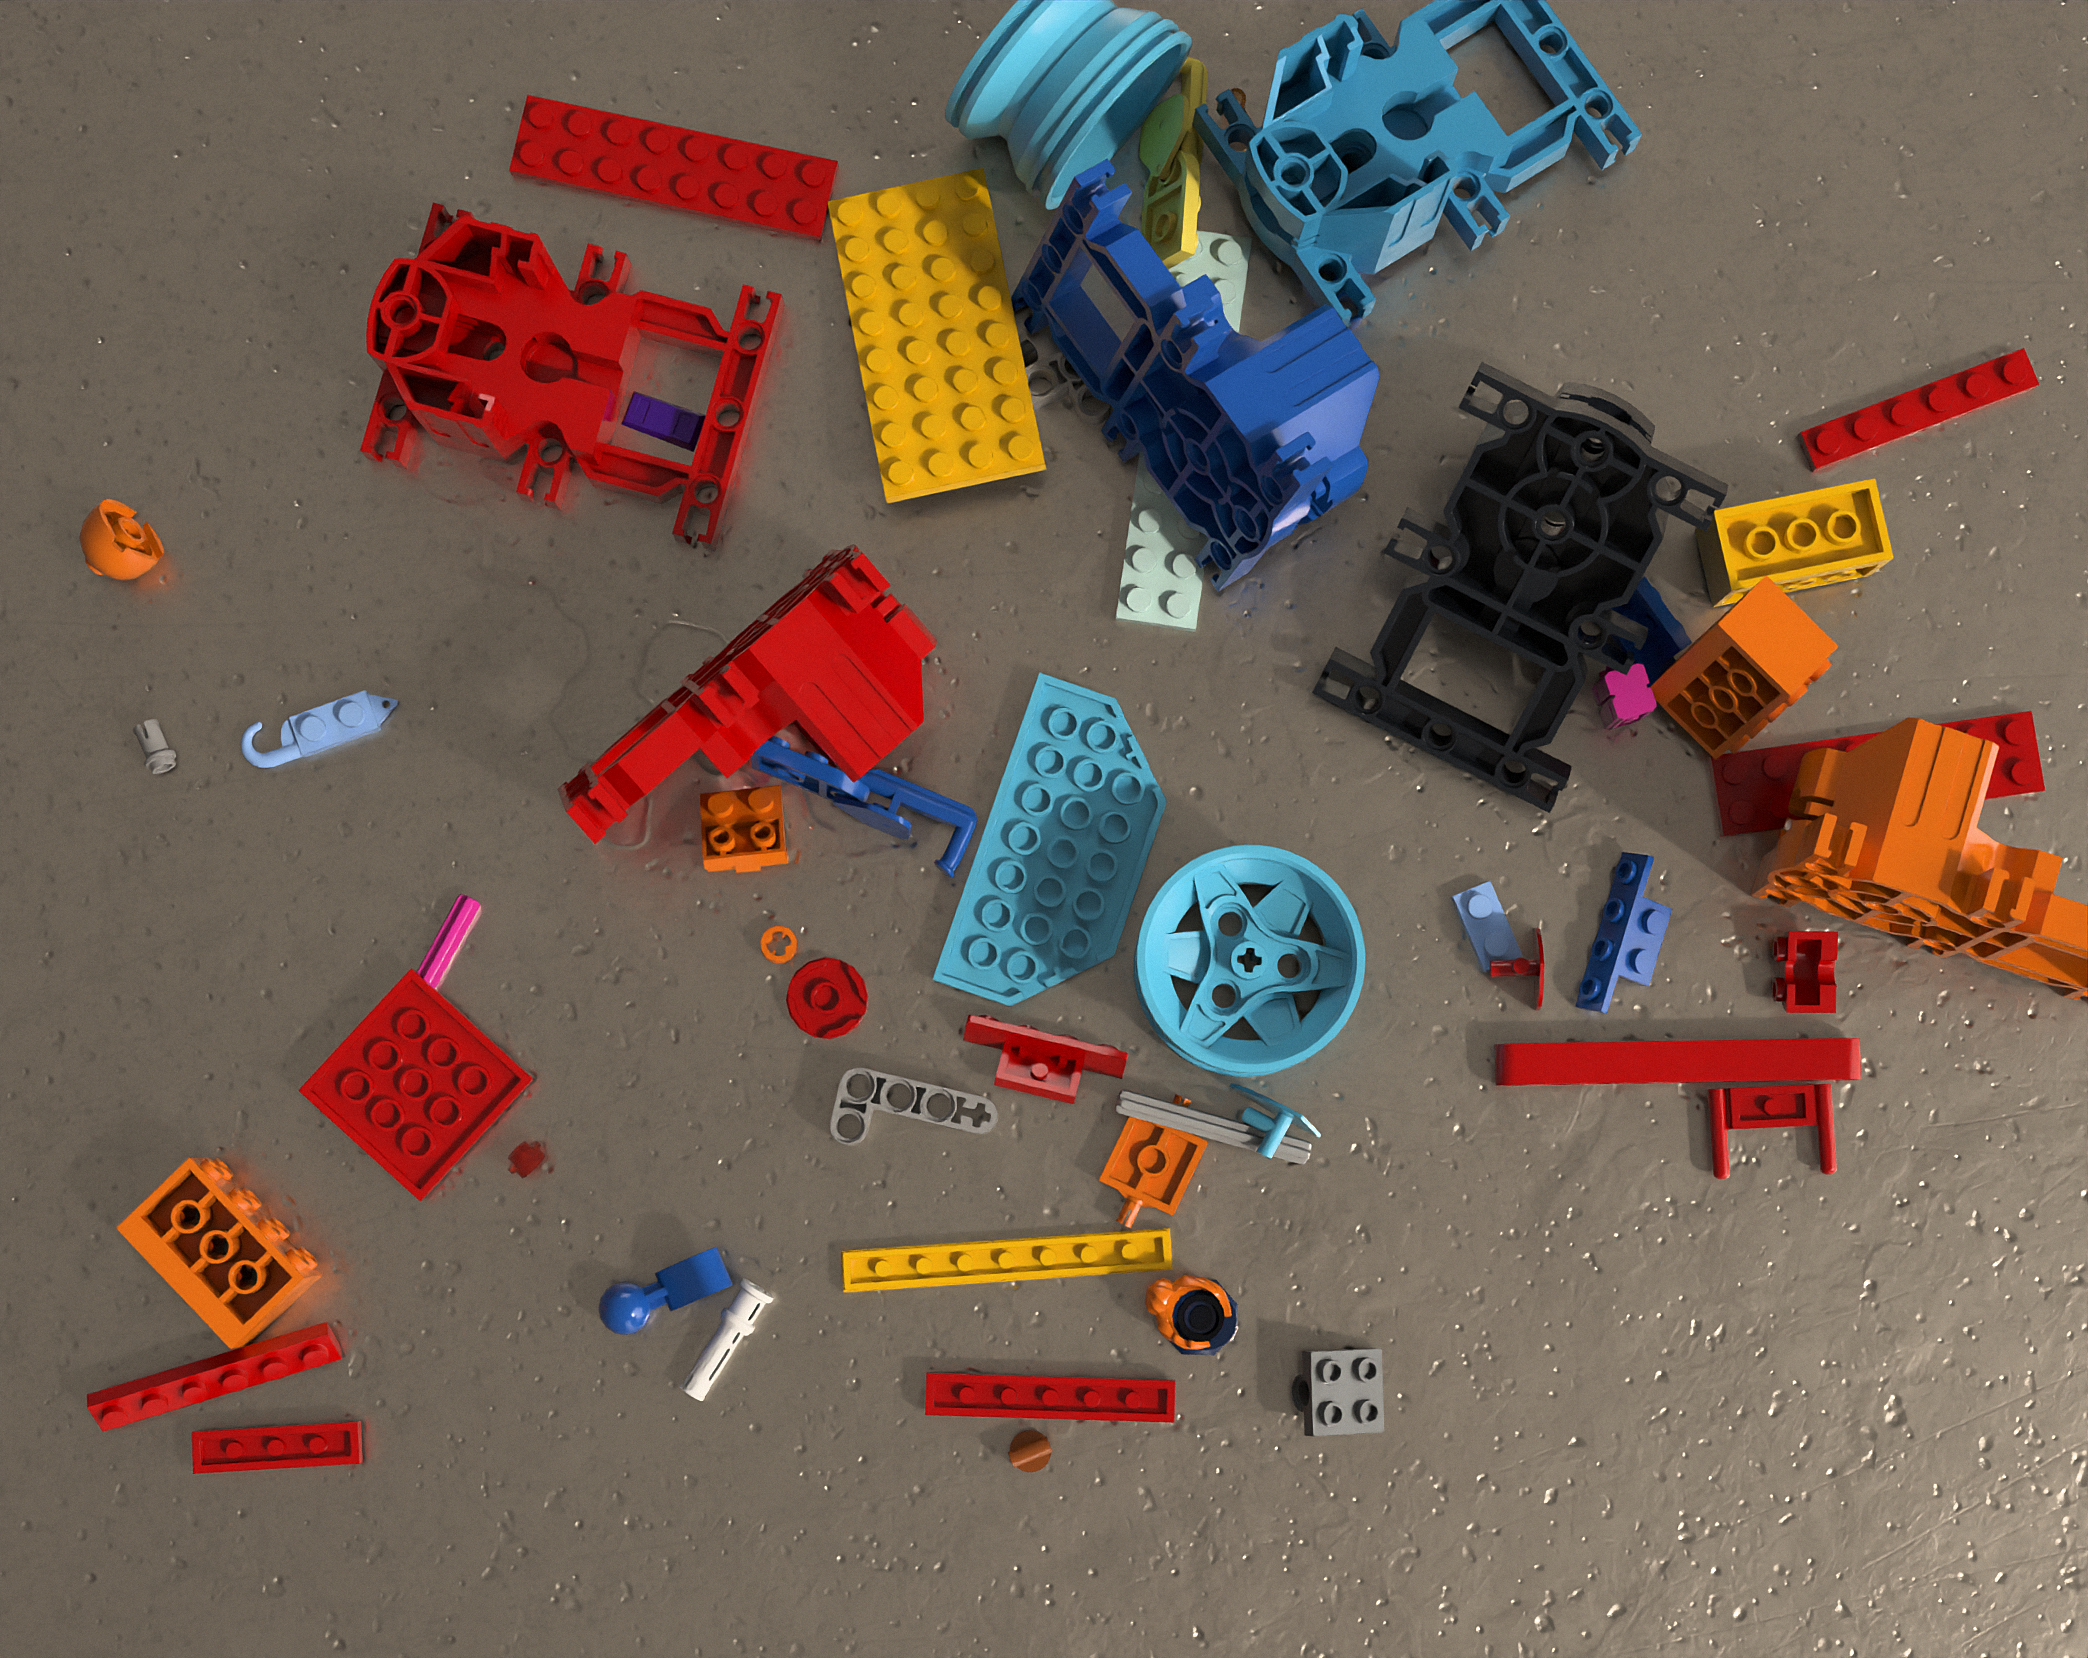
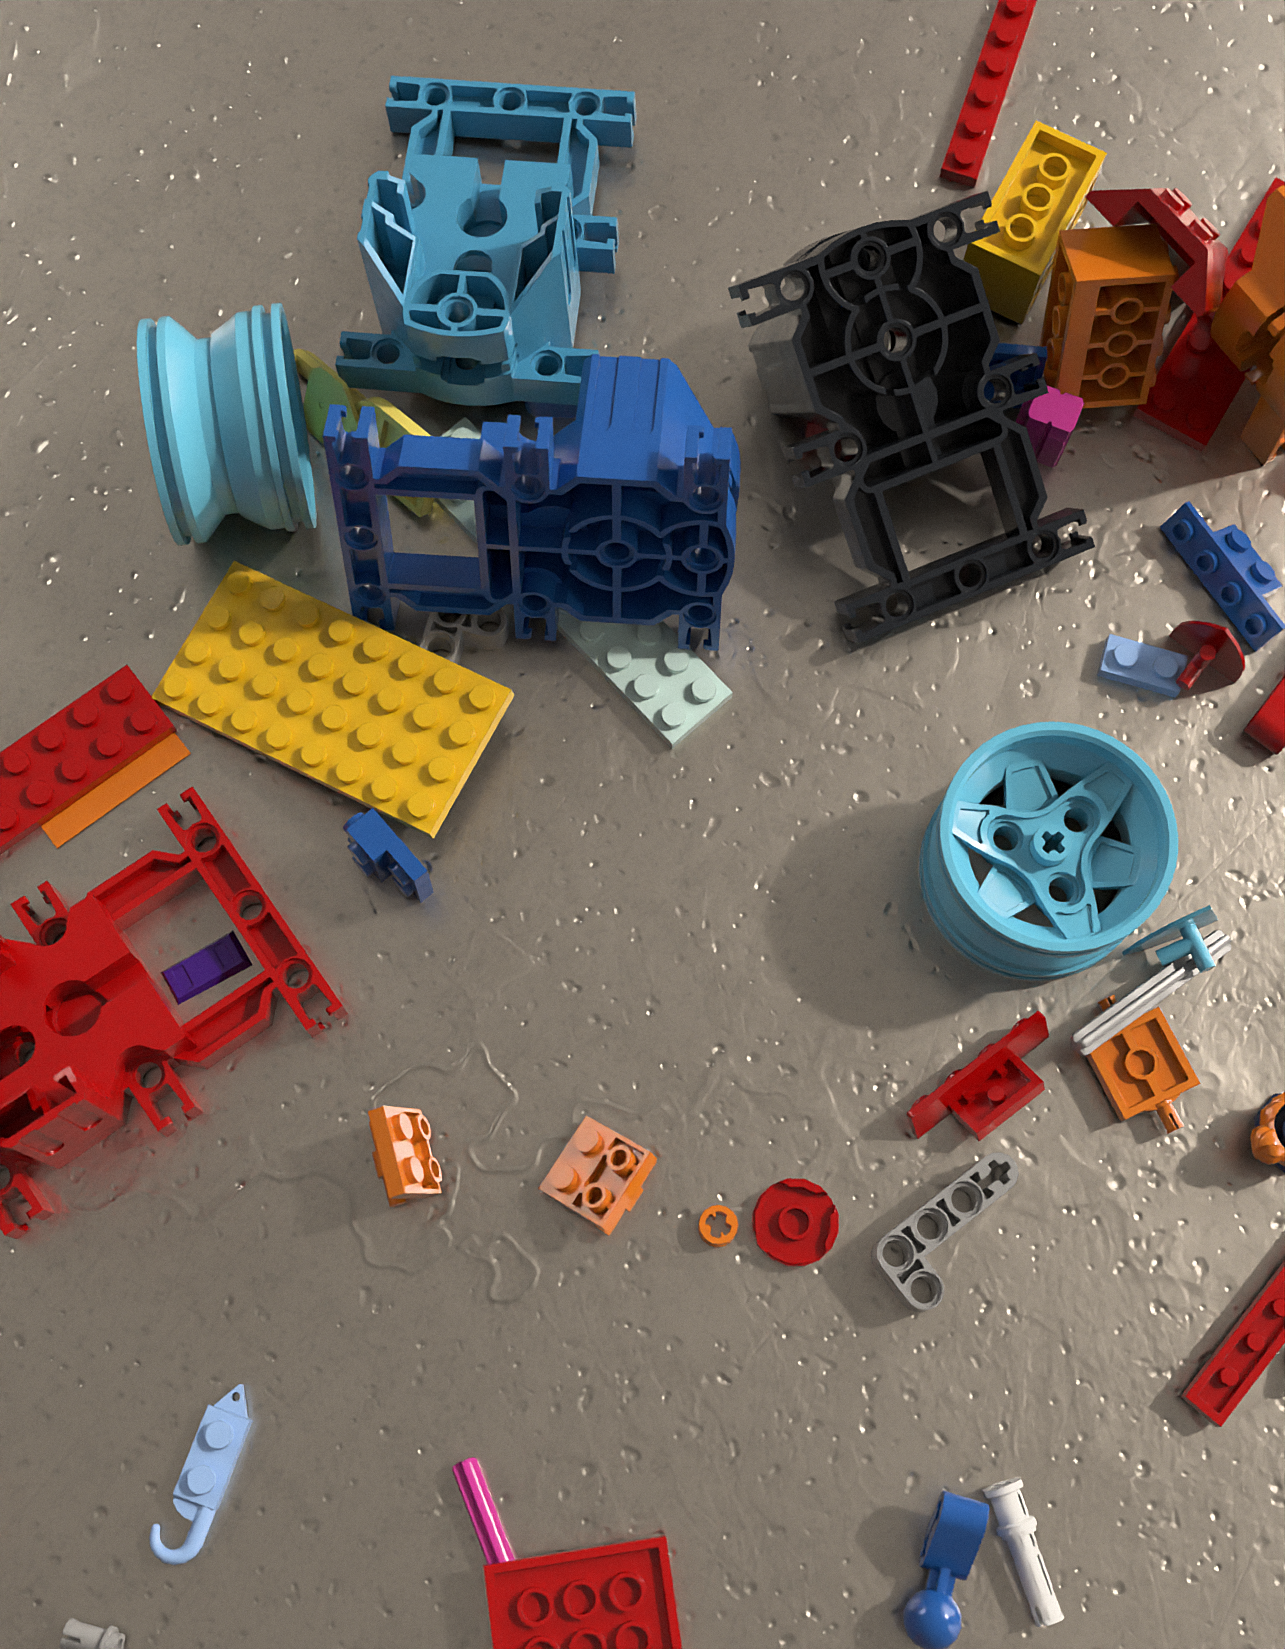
camera: 55 degrees left, 10 degrees down
clear red plate [507,1140,546,1179] -> none
red piece [557,544,937,844] -> none
blue plate [751,736,977,878] -> none
yellow tile [841,1228,1173,1292] -> none
medium azure plate [932,672,1167,1007] -> none
none -> orange sticker [41,732,191,848]
none -> blue plate [343,808,434,903]
none -> orange plate [368,1106,442,1207]
none -> red wedge [1085,188,1228,317]

